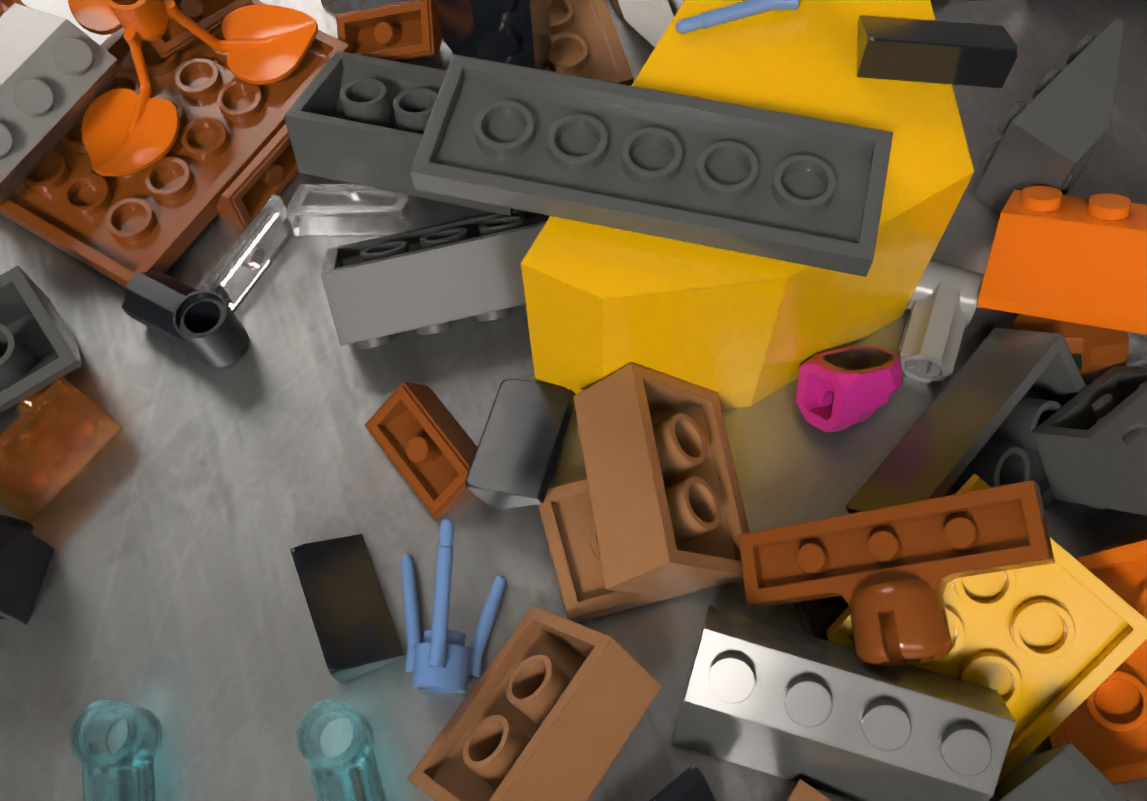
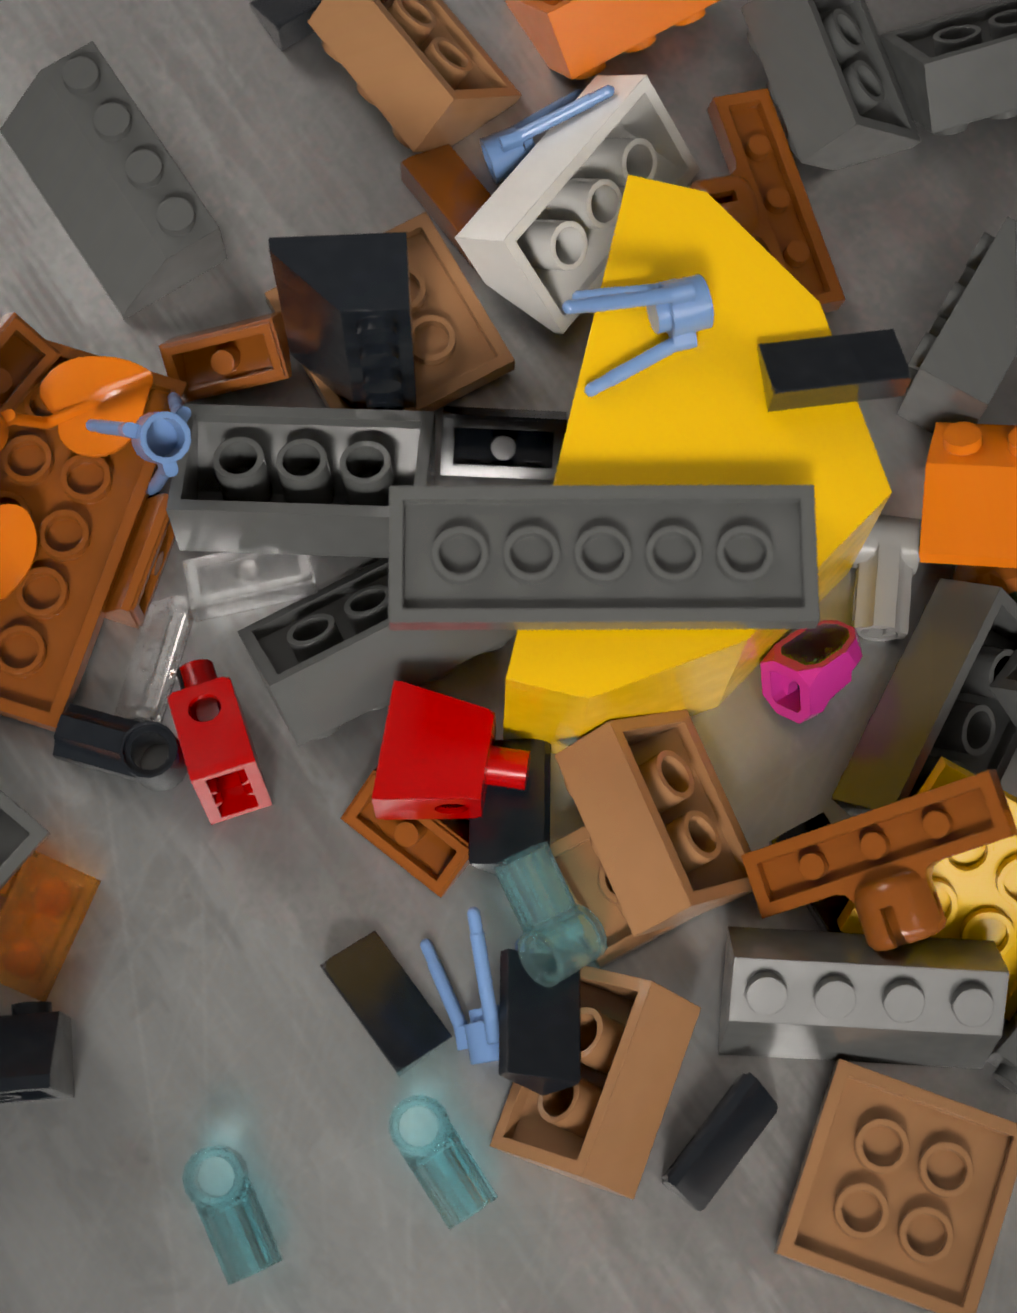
camera: 20 degrees left, 10 degrees up
none -> medium blue plant [86,392,191,497]
none -> red torso [167,659,272,825]
none -> red torso [371,680,531,820]
none -> clear light blue piece [493,841,607,987]
none -> black slope [499,949,581,1096]

